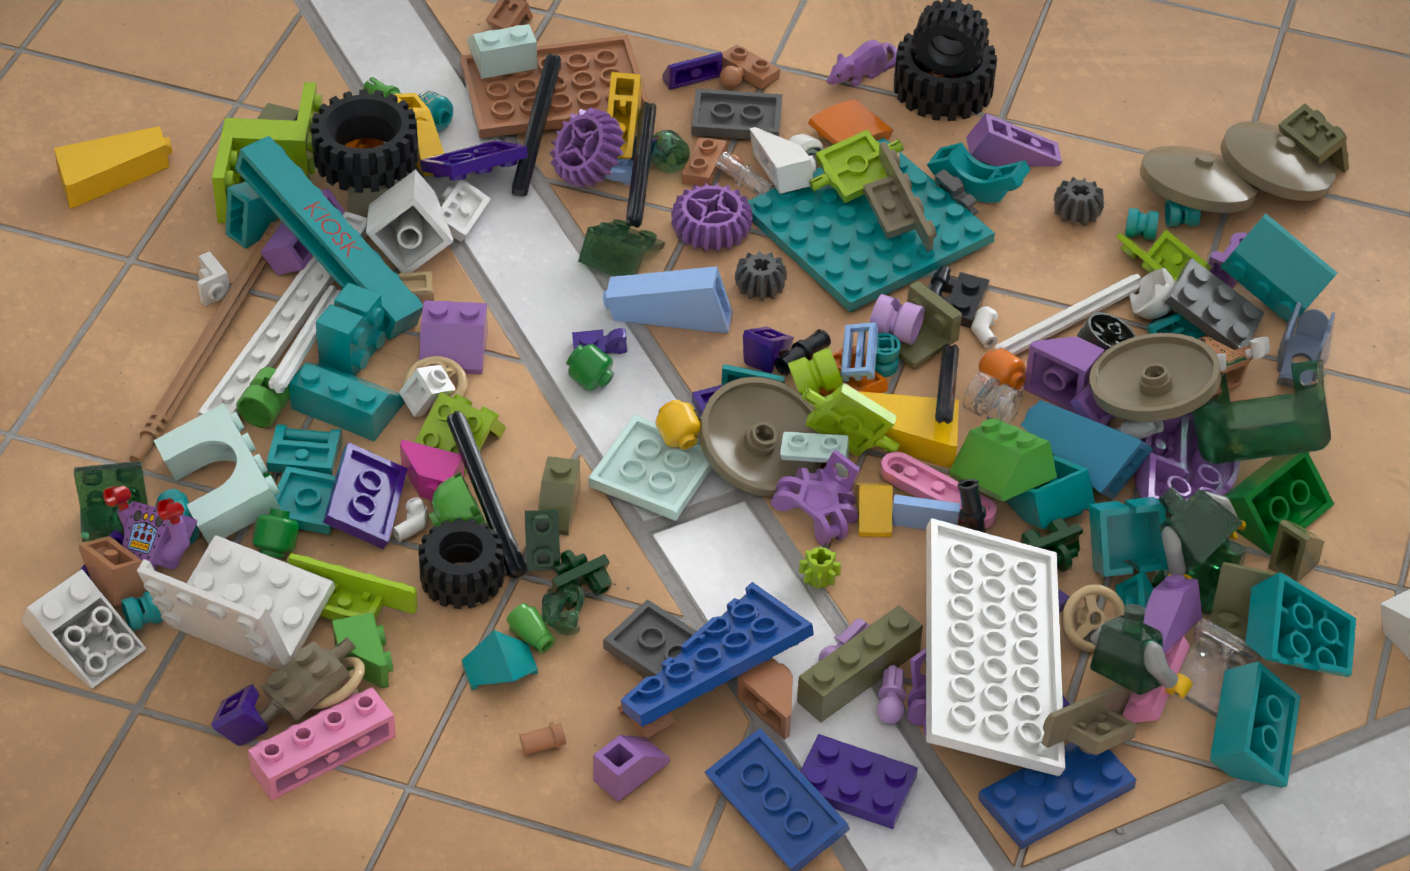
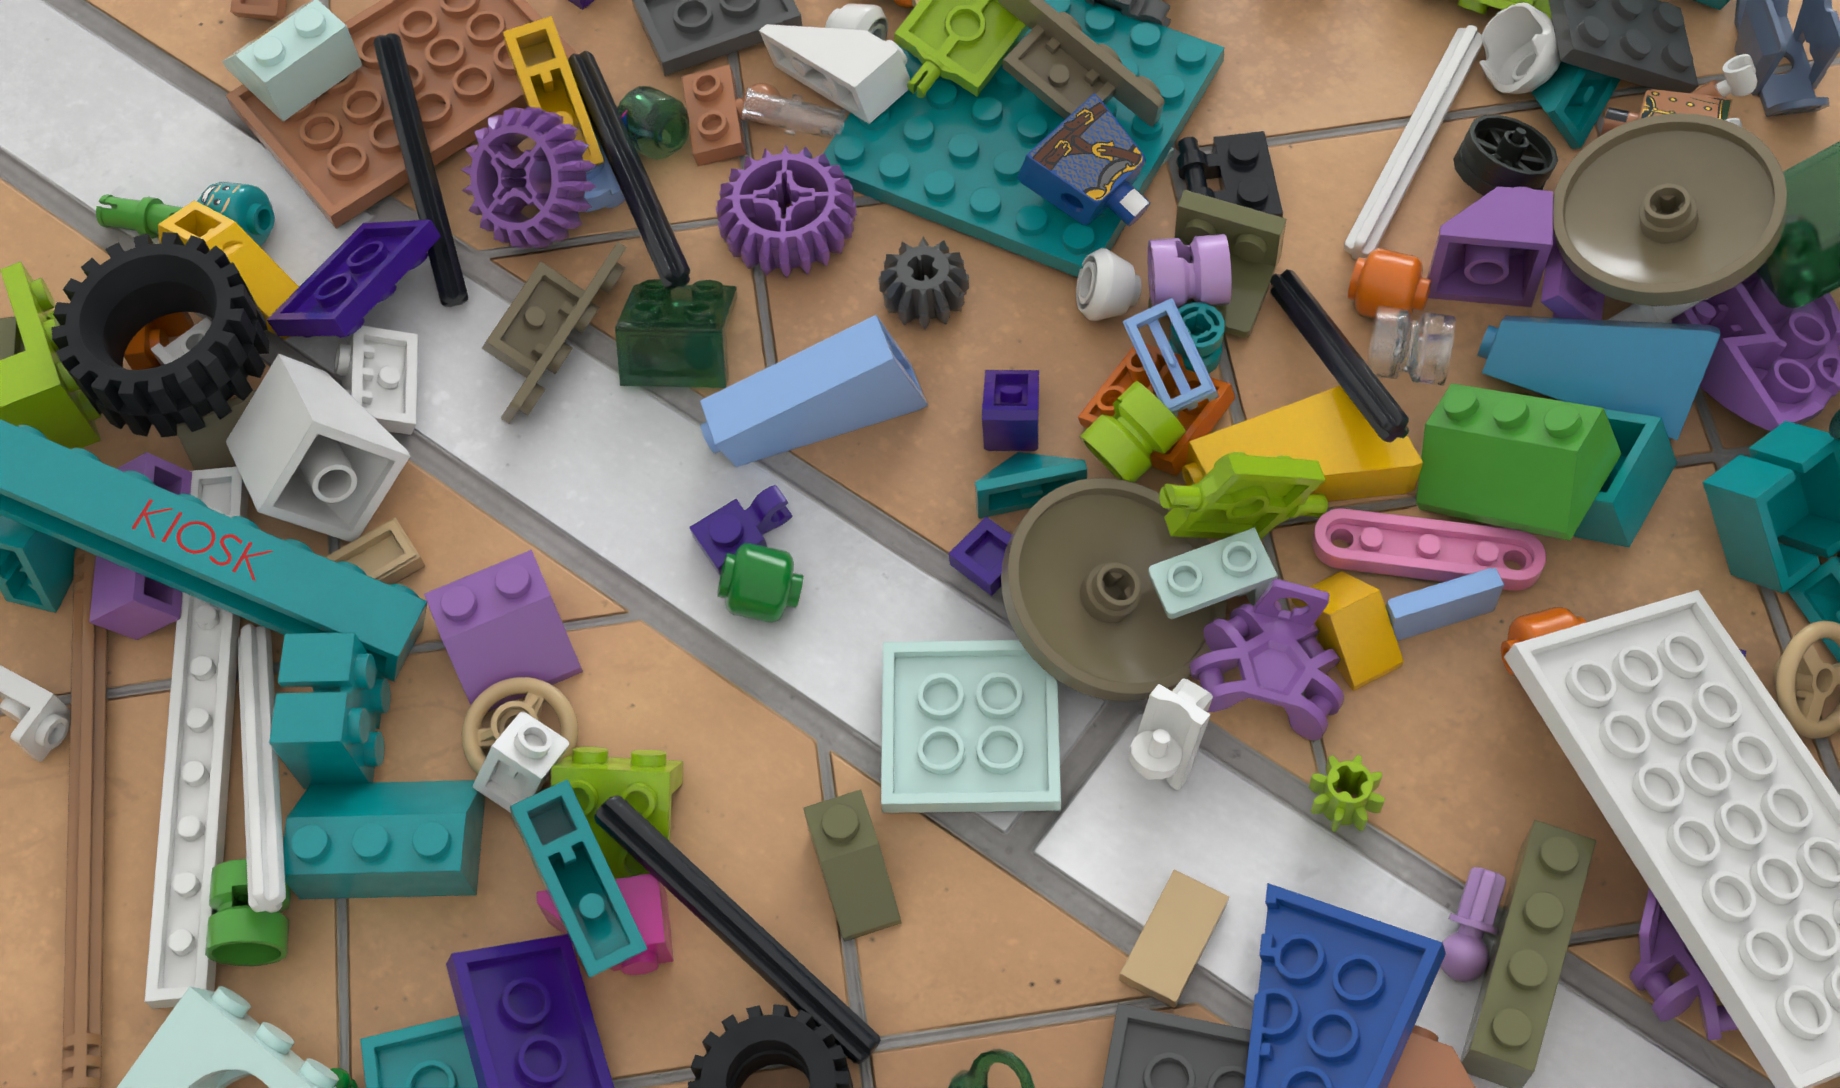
camera: 20 degrees left, 15 degrees up
teal plate [266,424,342,475] -> none
white arm [392,497,428,542] -> none
bright green cylinder [429,472,488,527] -> none
dark green hips [524,509,560,571] -> none
dark green hips [547,550,612,610] -> none
yellow head [655,400,701,450] -> none
black pin [774,329,831,376] -> none
lavender axle [877,665,906,724] -> none
black pin [957,479,987,533] -> none
white arm [971,306,998,348] -> none
dark green hips [1020,518,1083,572] -> none
none -> dark tan bracket [482,242,627,424]
none -> teal slope [510,779,647,978]
none -> torso [1017,93,1151,227]
none -> white cone [1076,248,1141,321]
none -> tan tile [1119,870,1229,1008]
none -> white hips [1128,679,1213,791]

